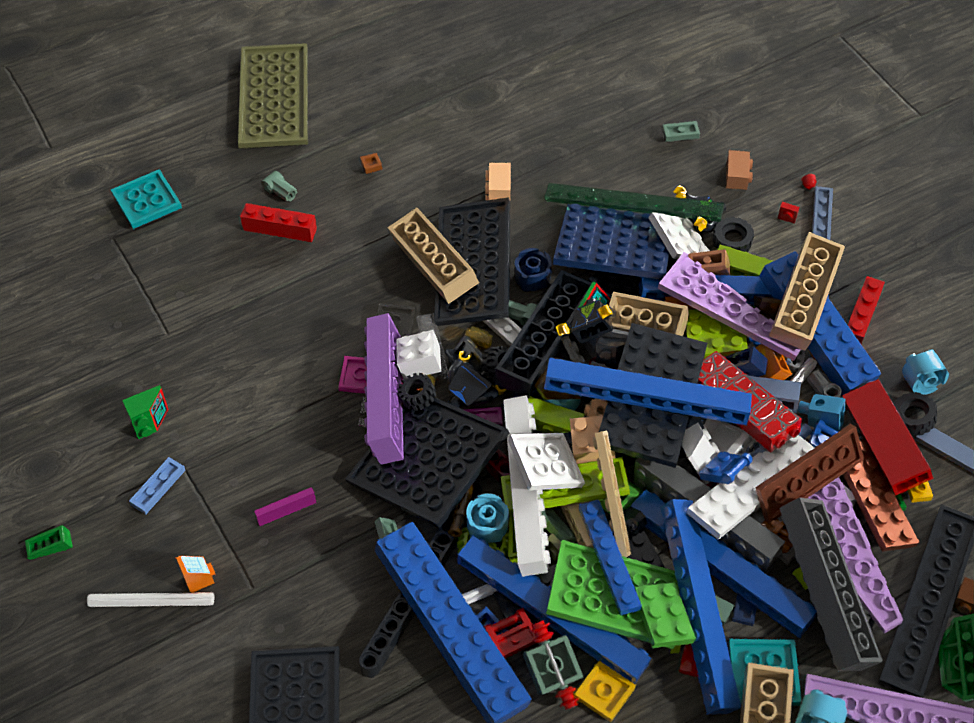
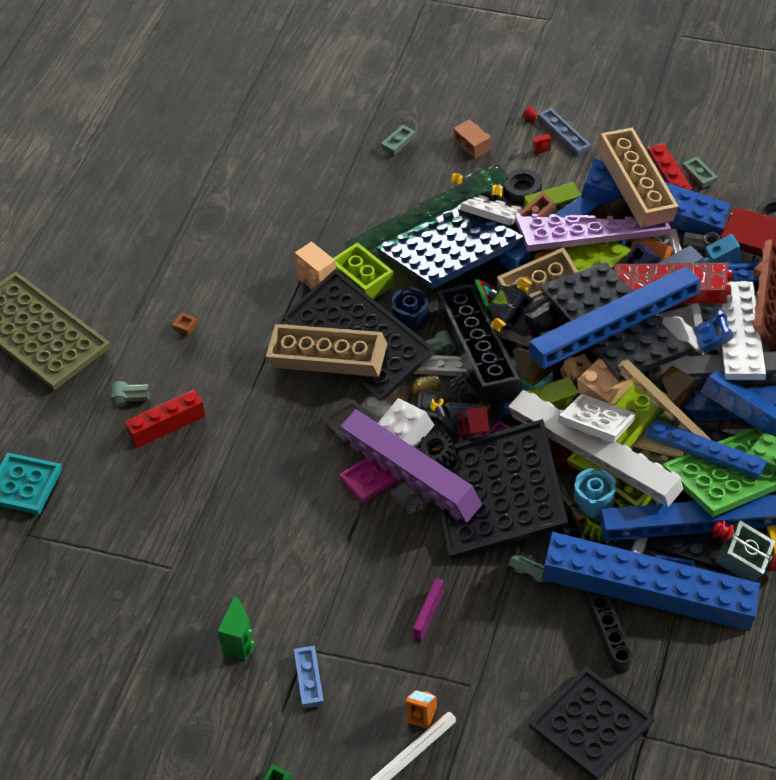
camera: 40 degrees left, 5 degrees down
red plate [484,608,536,658] -> none
medium azure brick [902,350,949,395] -> none
none -> lime brick [333,242,394,300]
none -> dark red brick [456,407,490,440]
none -> dark brown slope [659,366,696,409]
none -> sand green plate [682,157,718,188]

